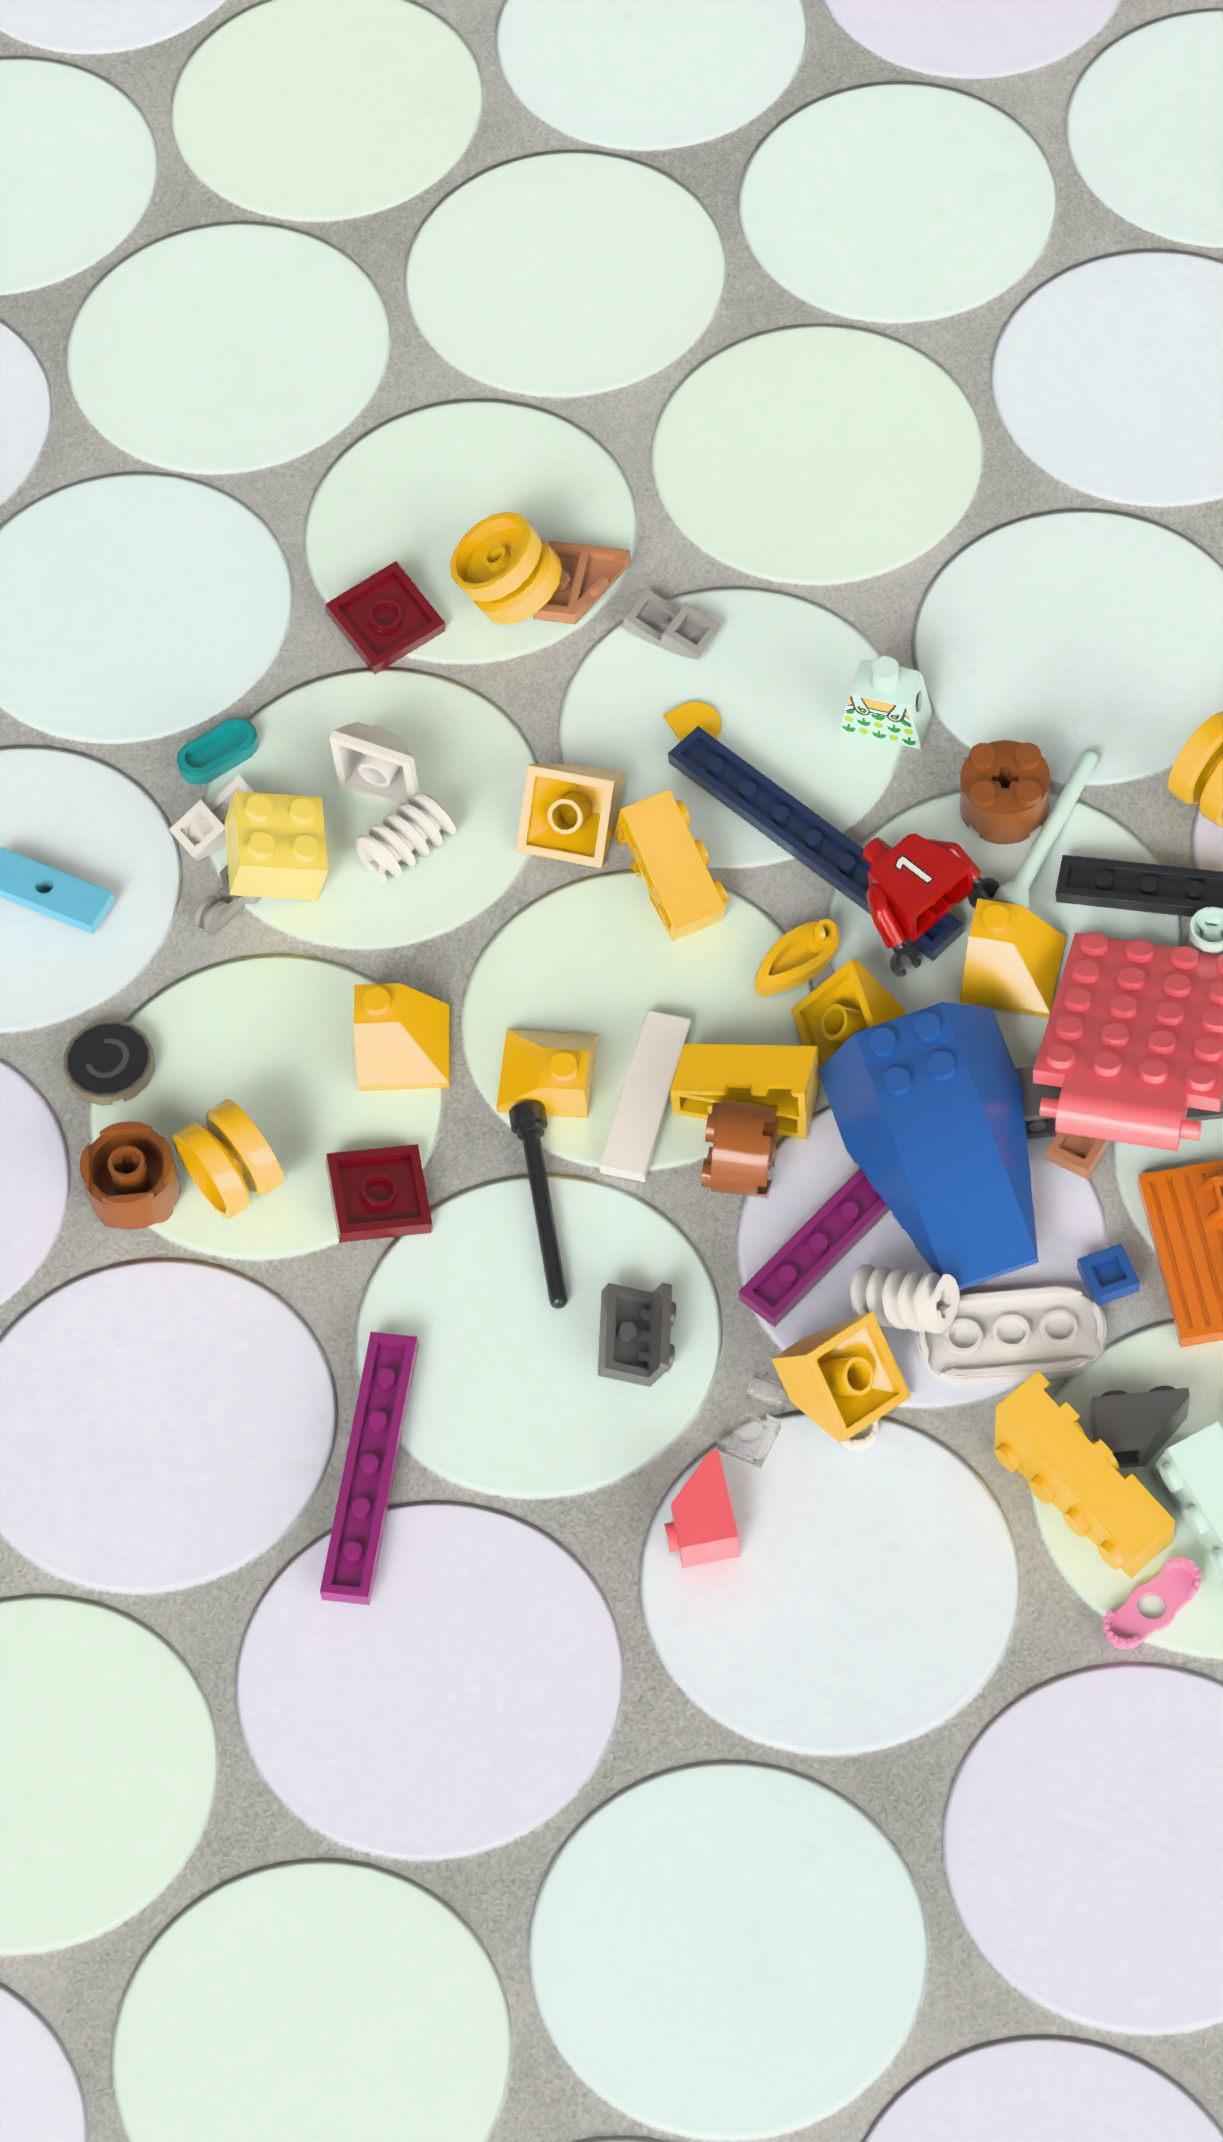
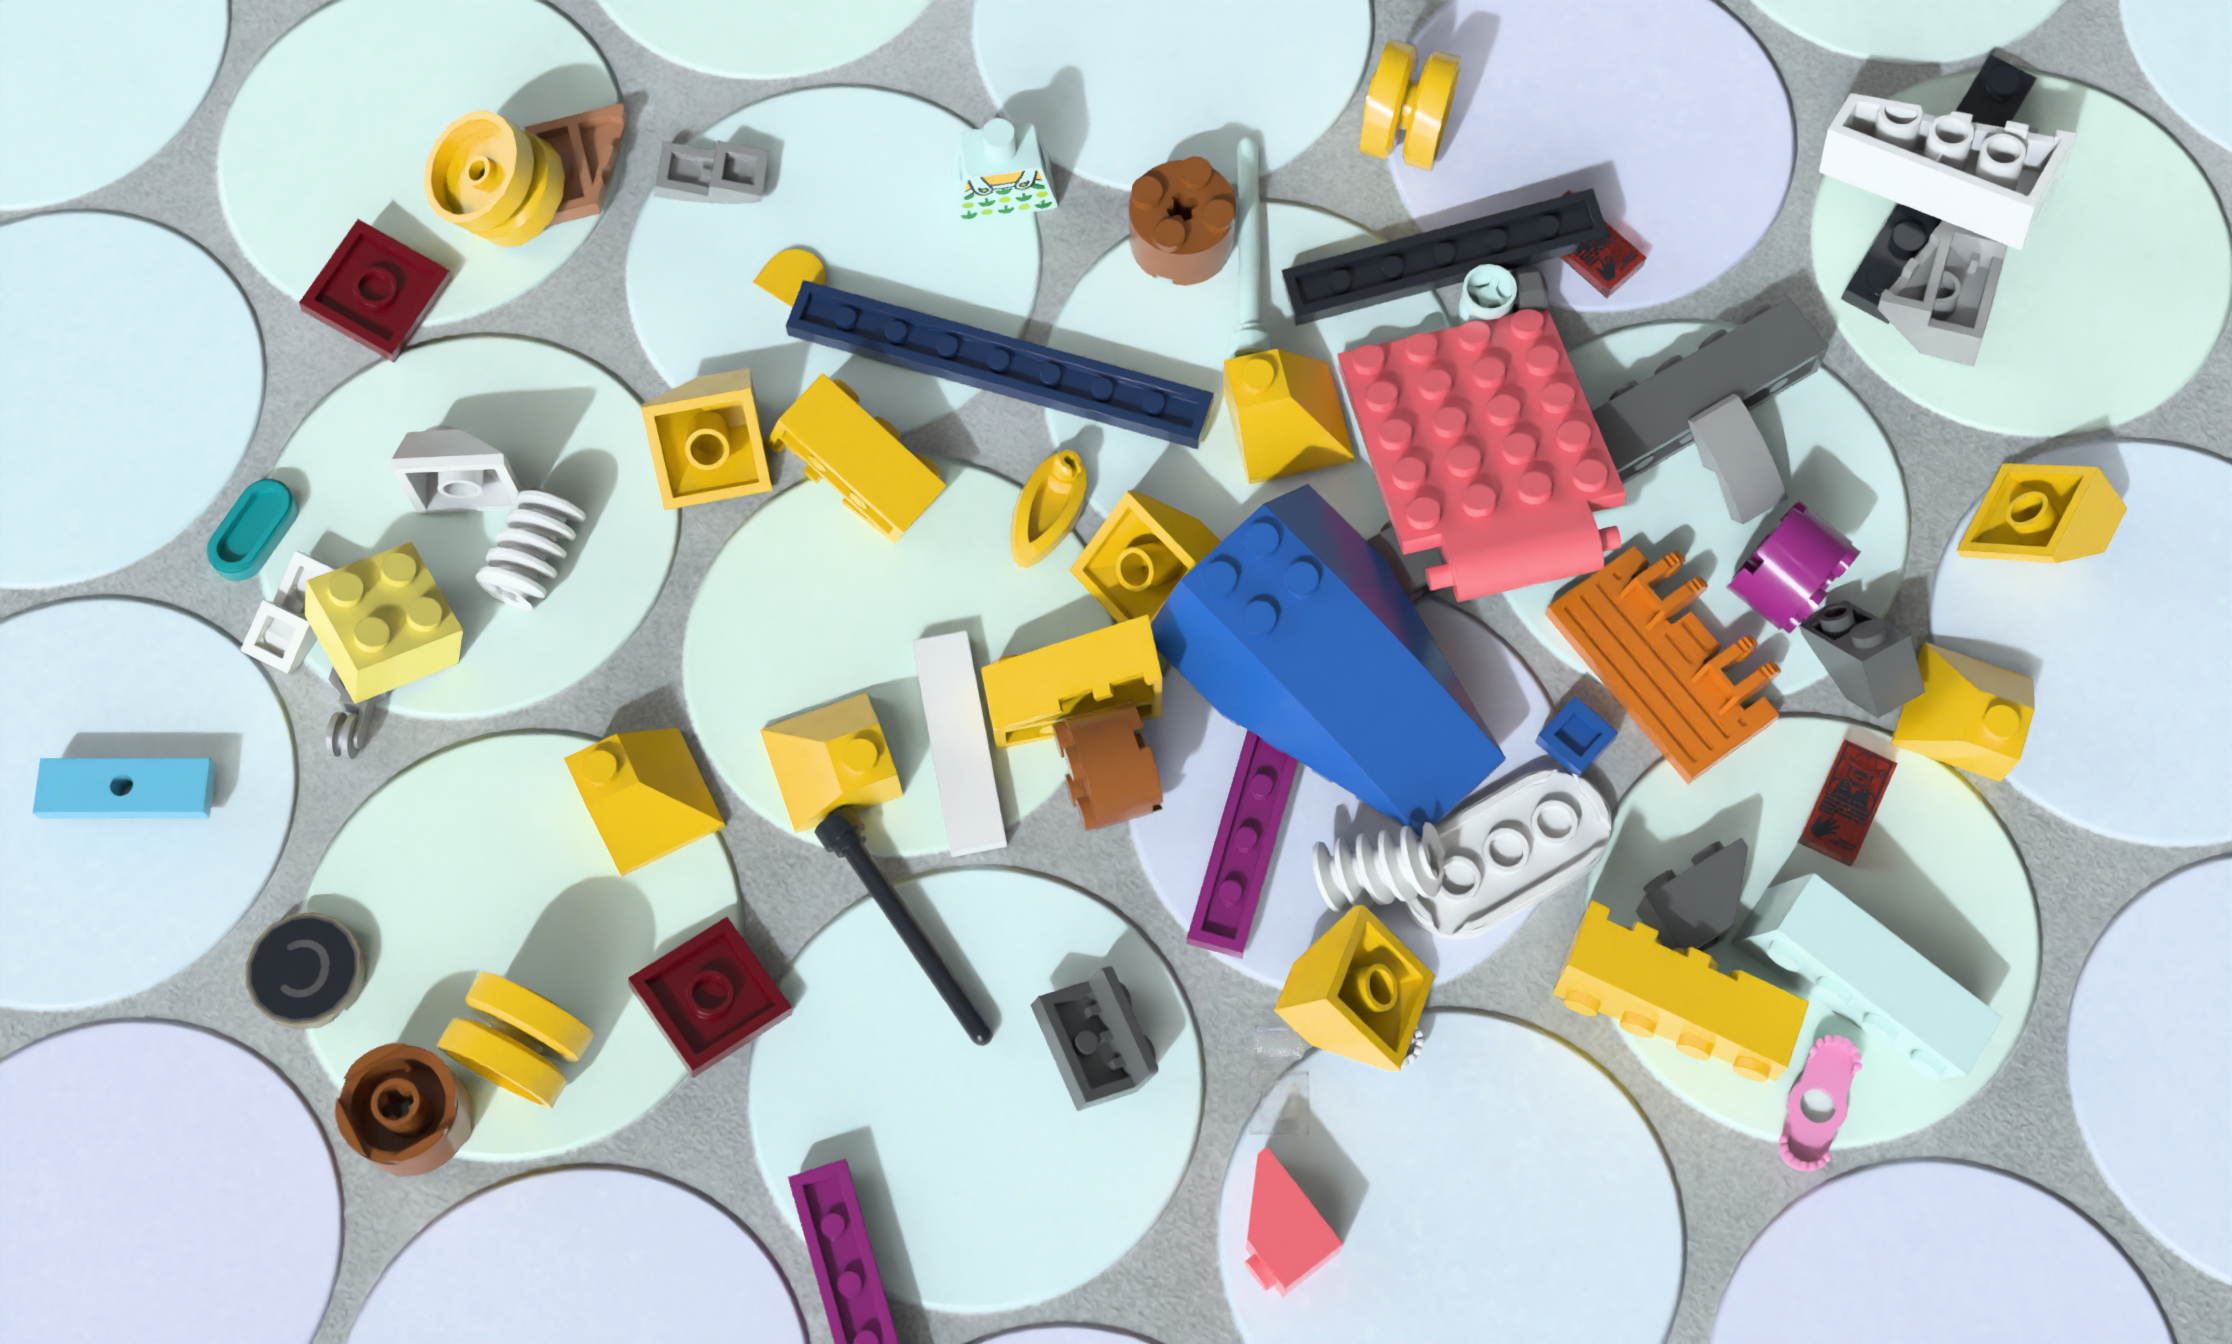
camera: 30 degrees left, 10 degrees up
red torso [862,834,1000,977] -> none
nougat tile [1046,1132,1109,1179] -> none

